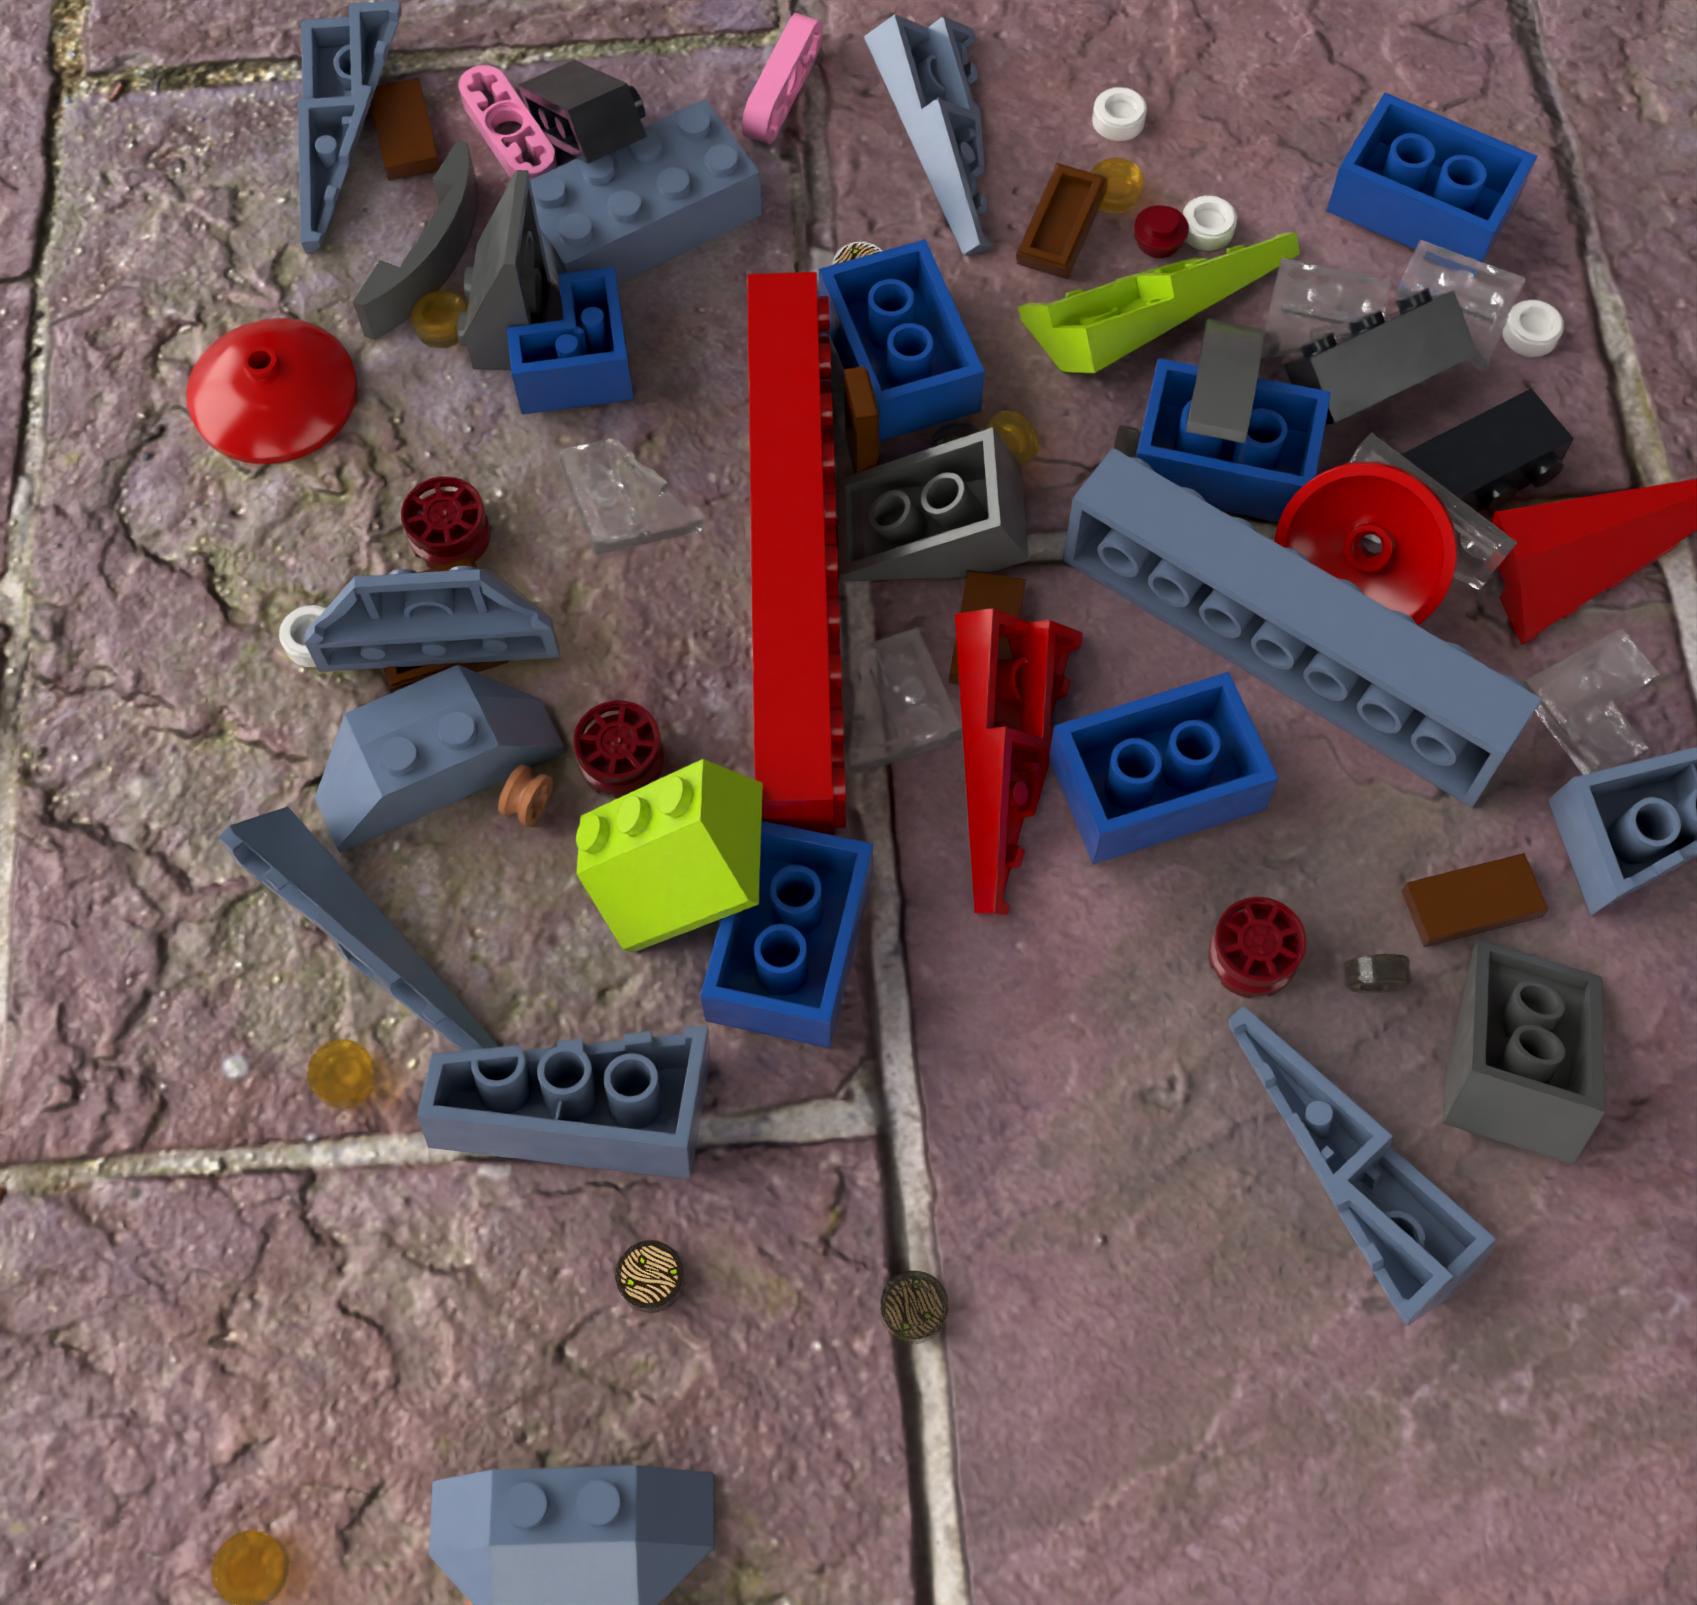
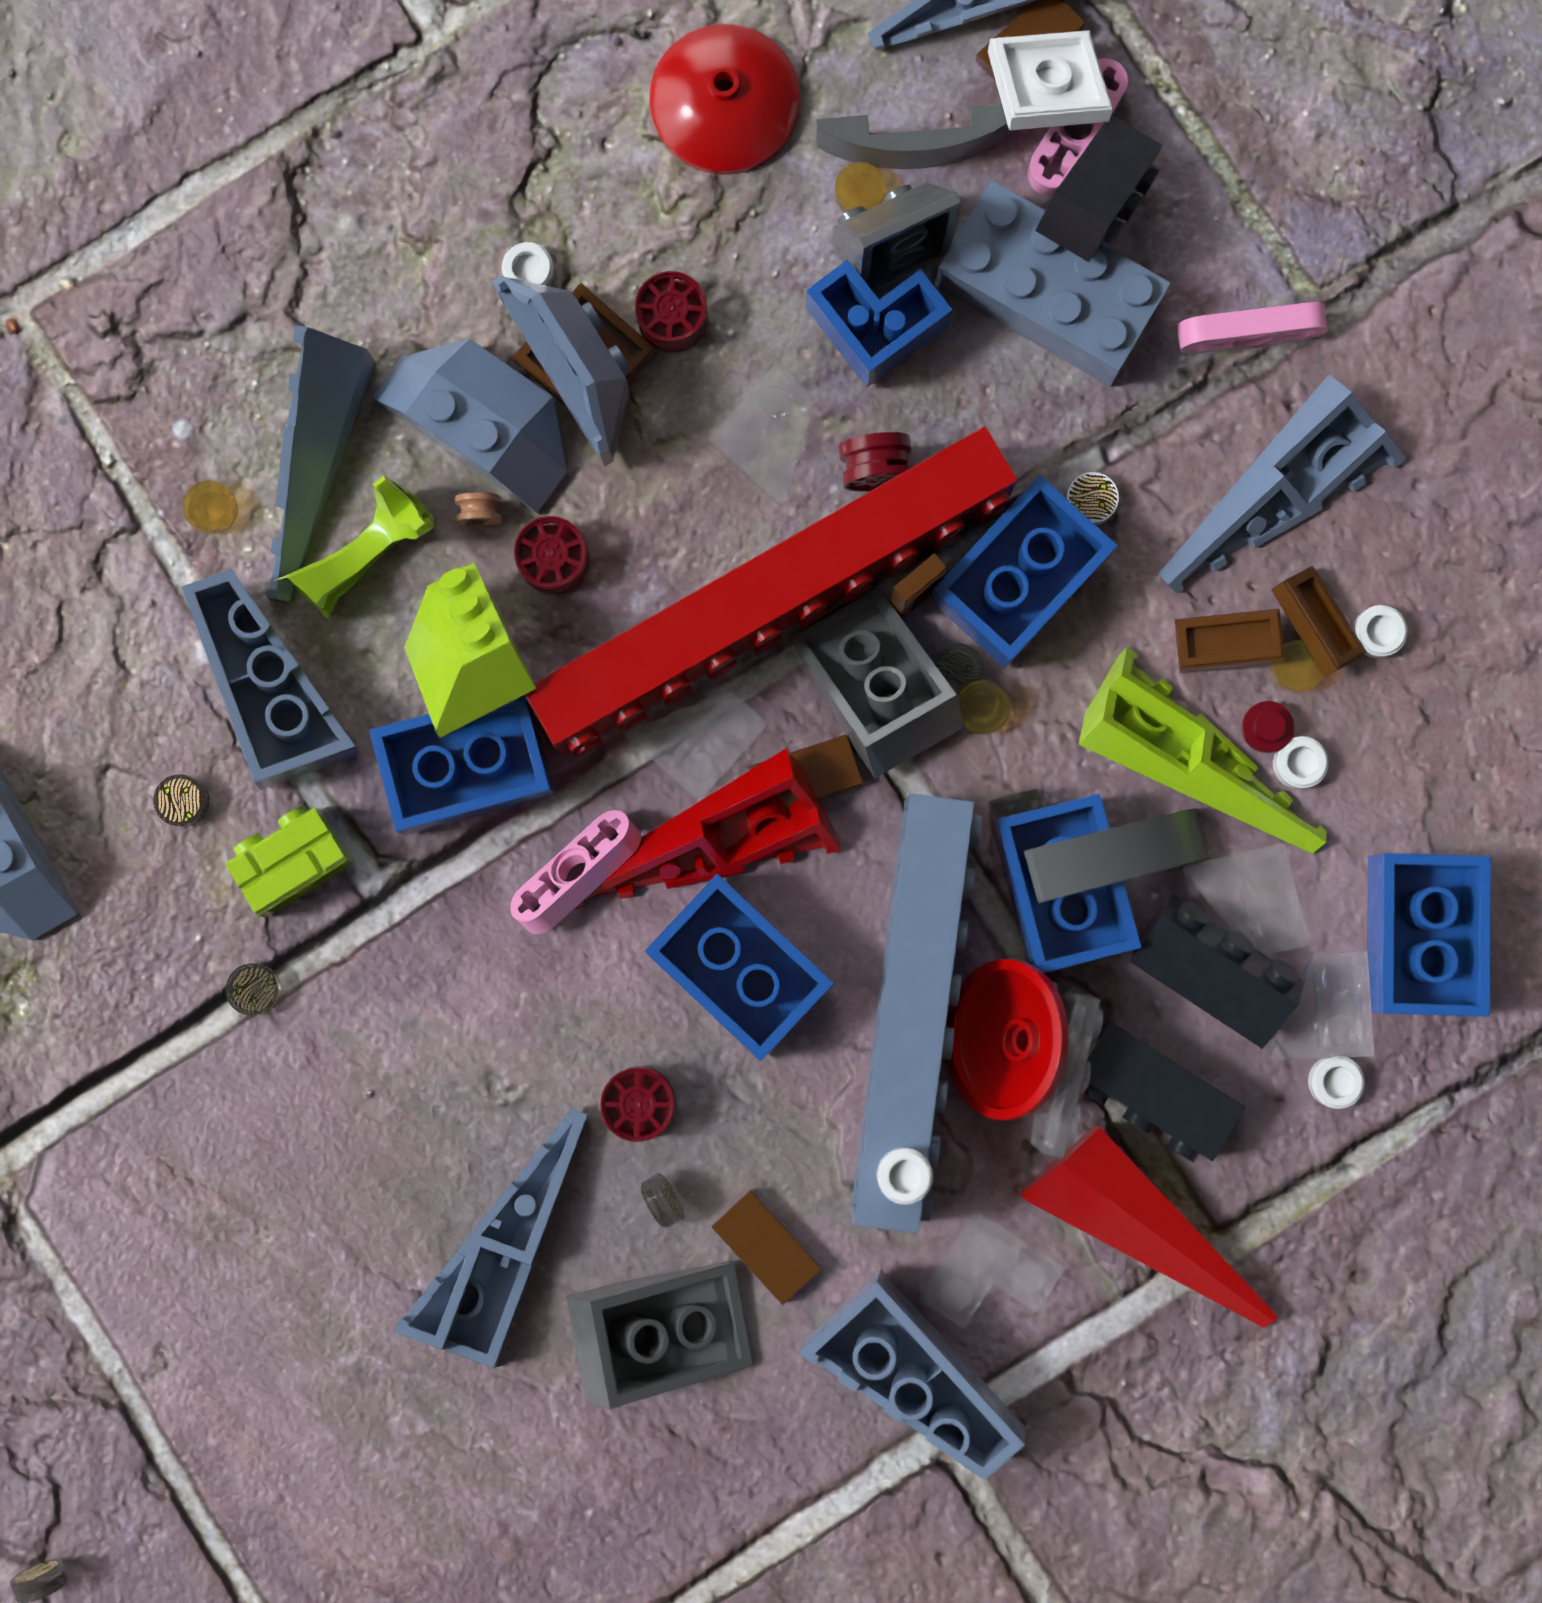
camera: 65 degrees right, 20 degrees up
none -> lime brick [225,805,355,918]
none -> lime animal [274,475,434,622]
none -> bright pink beam [510,810,641,934]
none -> dark red wheel [838,432,912,492]
none -> white tile [877,1147,933,1204]
none -> white tile [988,31,1113,130]
none -> reddish brown tile [1271,566,1367,678]

